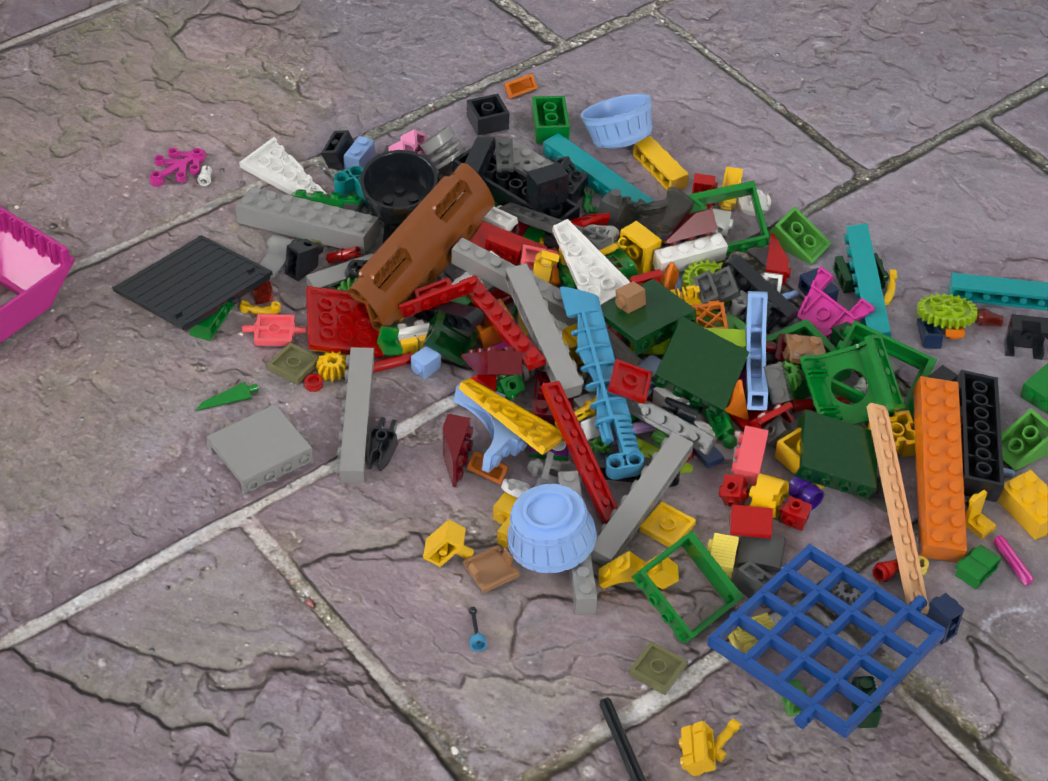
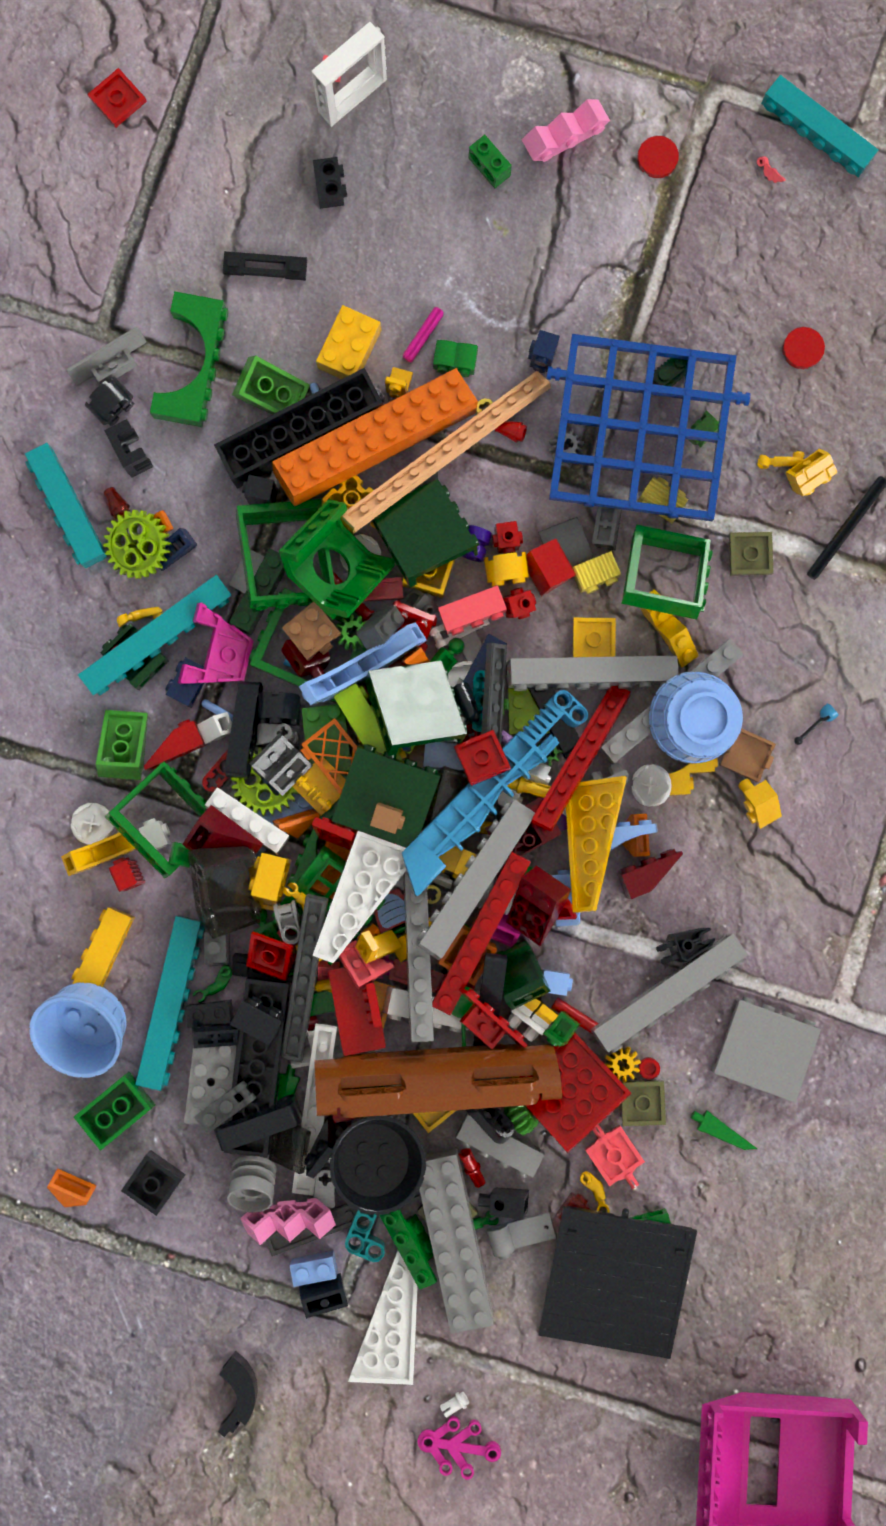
camera: 125 degrees left, 40 degrees up
none -> black arch [218,1351,258,1437]

